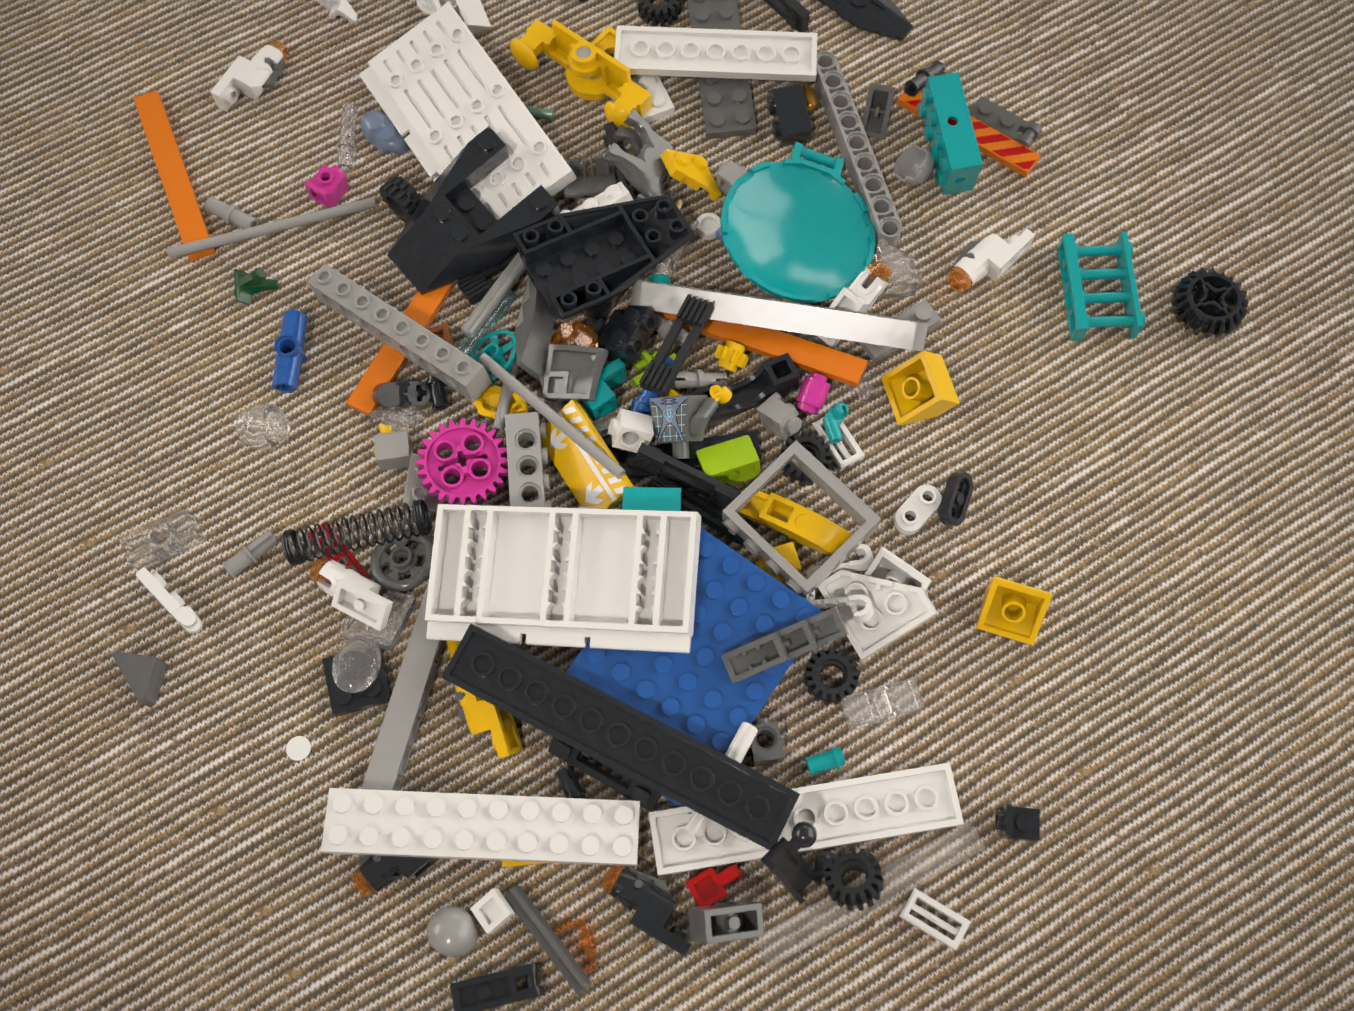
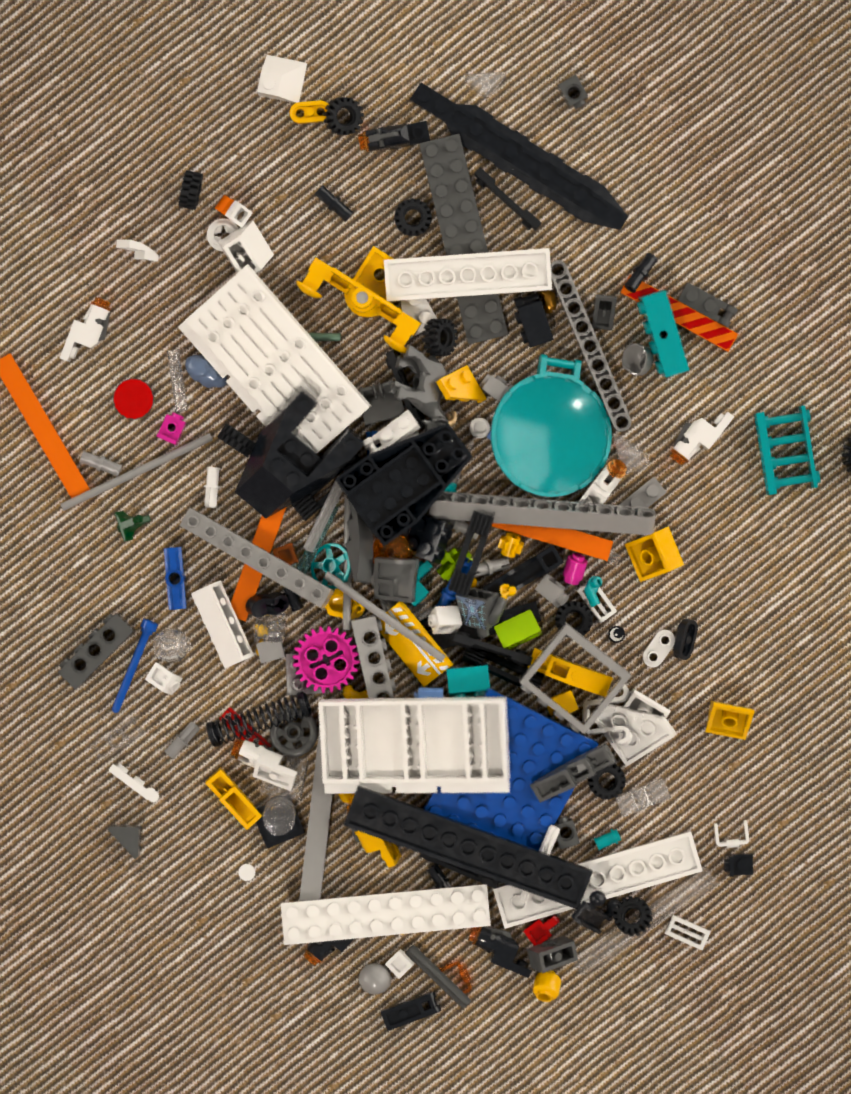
camera: 15 degrees left, 20 degrees up
none -> dark grey brick [58,613,135,690]
none -> blue piece [112,618,159,713]
none -> red tile [113,378,155,420]
none -> white bracket [145,662,182,695]
none -> white brick [191,580,254,668]
none -> white axle [204,467,220,508]
none -> yellow slope [205,767,262,830]
none -> black tyre [422,319,458,356]
none -> yellow head [533,970,561,1002]
none -> black sticker [608,626,625,643]
none -> white piece [714,820,749,848]

